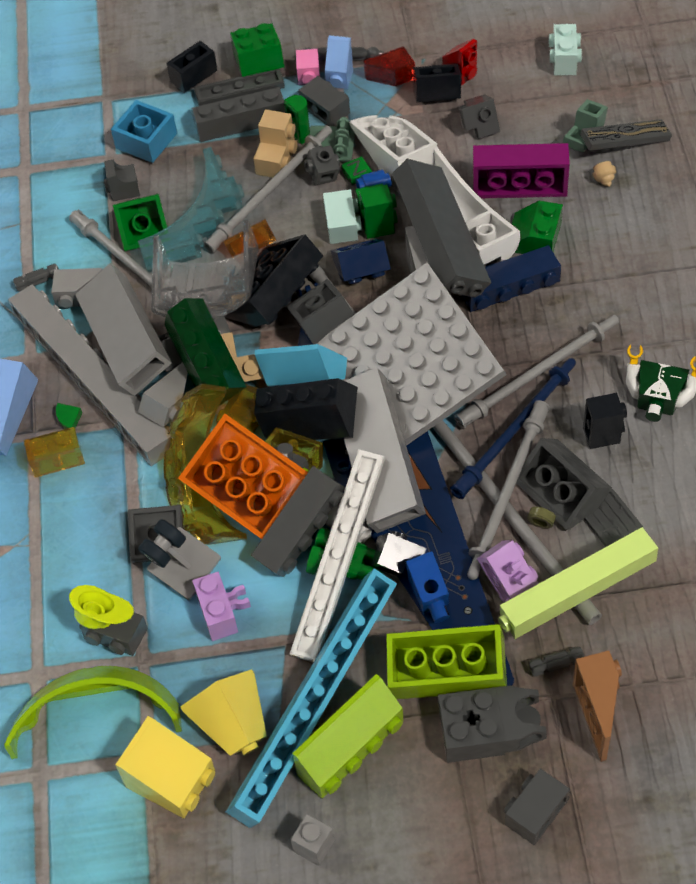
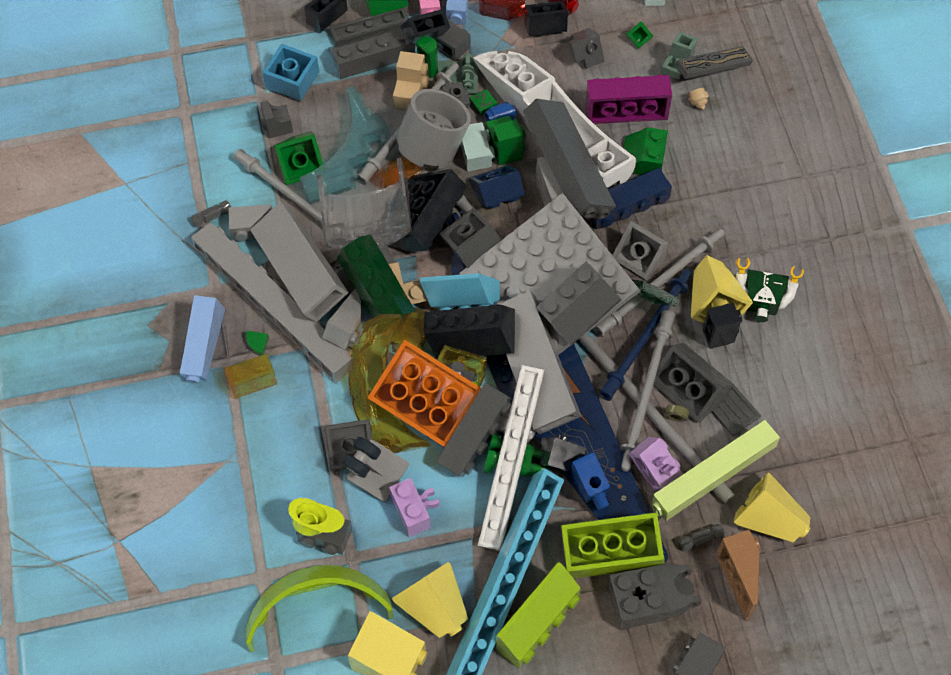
camera: 10 degrees left, 5 degrees up
none -> light grey brick [395,89,471,169]
none -> black brick [400,9,451,45]
none -> dark grey slope [536,261,621,346]
none -> light grey slope [612,221,668,280]
none -> green slope [626,21,653,49]
none -> clear green tile [631,279,680,307]
none -> light yellow slope [691,255,753,324]
none -> light yellow slope [734,472,810,543]

